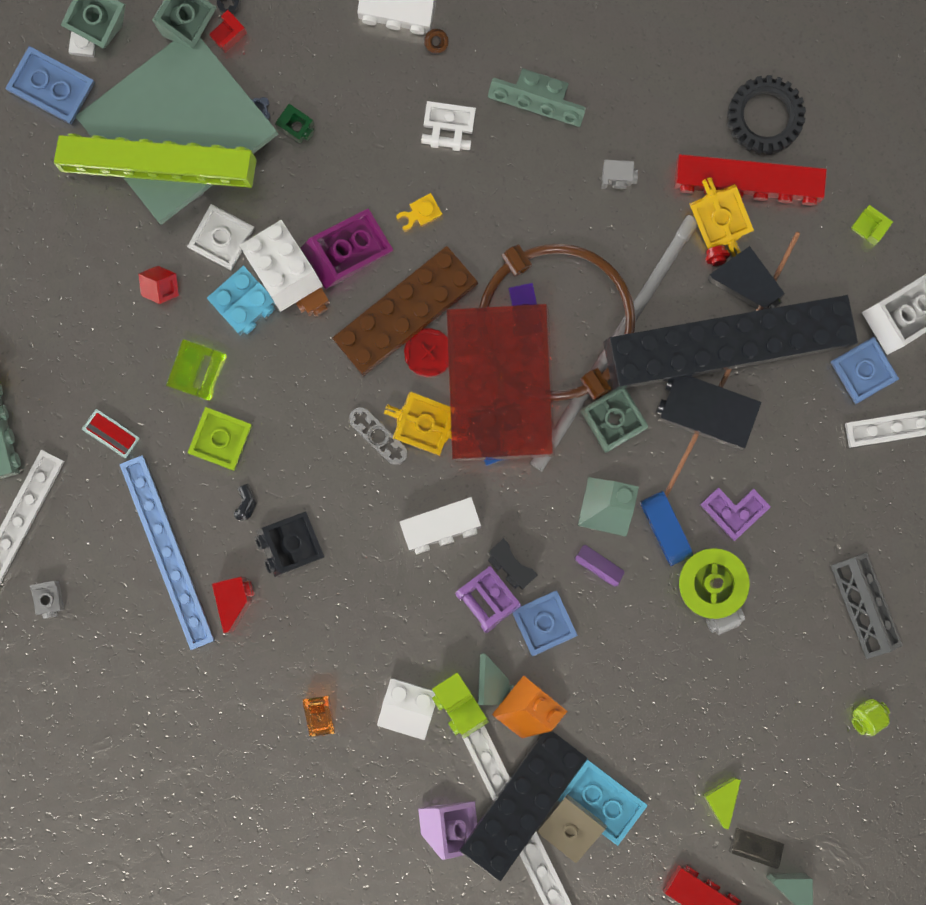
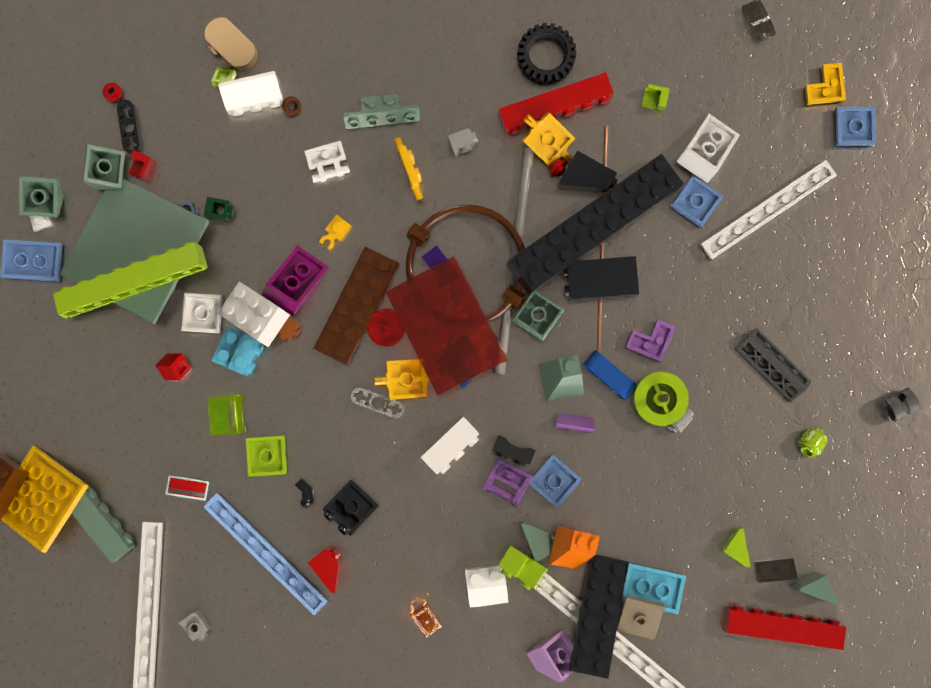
camera: 25 degrees left, 0 degrees up
none -> yellow plate [393,137,423,200]

